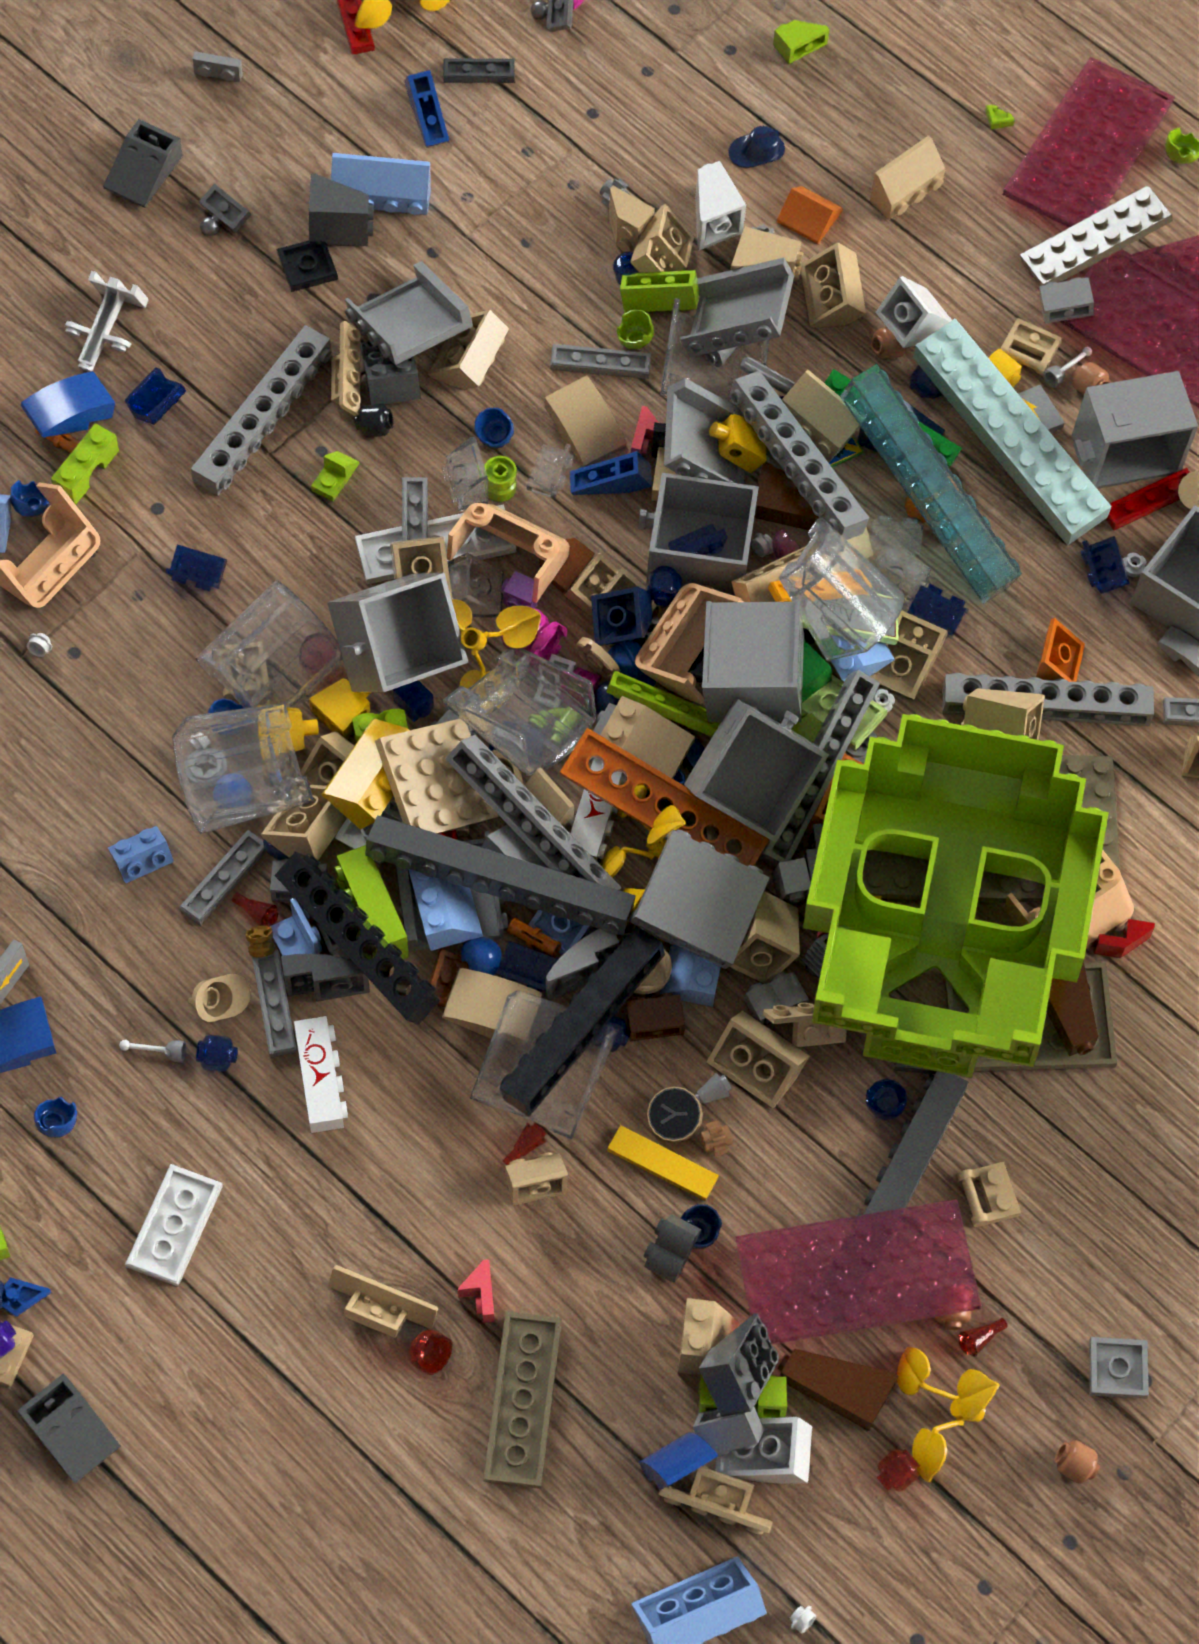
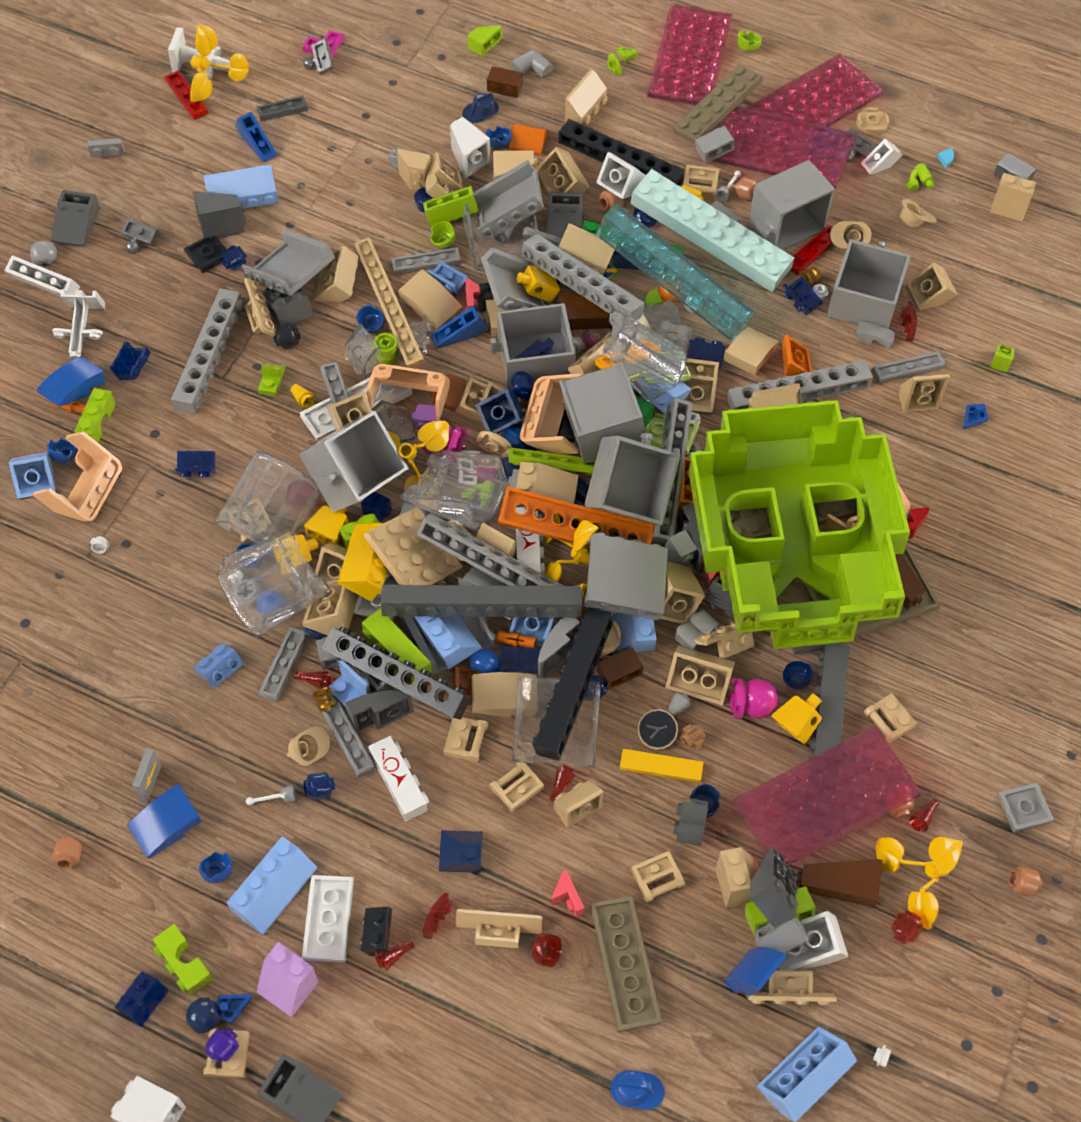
camera: 15 degrees left, 5 degrees down
none -> white brick [4,255,80,297]
none -> light grey hair [30,241,57,267]
none -> clear blue head [221,245,247,271]
none -> light blue slope [227,836,318,935]
none -> lavender slope [257,942,318,1018]
none -> yellow cone [290,384,315,408]
none -> tan plate [354,237,425,368]
none -> black bracket [360,906,392,956]
none -> clear red cone [375,940,415,970]
none -> clear red slope [422,893,452,939]
none -> medium blue bracket [427,261,469,296]
none -> dark blue slope [439,830,483,873]
none -> tan plate [443,717,489,762]
none -> blue hair [485,126,512,149]
none -> reddish brown brick [487,66,523,98]
none -> tan plate [489,760,544,812]
none -> light grey brick [509,48,554,78]
none -> dark grey slope [547,192,583,238]
none -> black brick [559,119,684,186]
none -> lime tile [607,53,622,76]
none -> blue piece [610,1070,665,1110]
none -> tan plate [631,851,686,903]
none -> lime tile [645,289,663,310]
none -> tan slope [724,327,780,376]
none -> dark pink tile [730,679,778,719]
none -> yellow torso [771,693,822,745]
none -> pearl gold wheel [800,267,822,288]

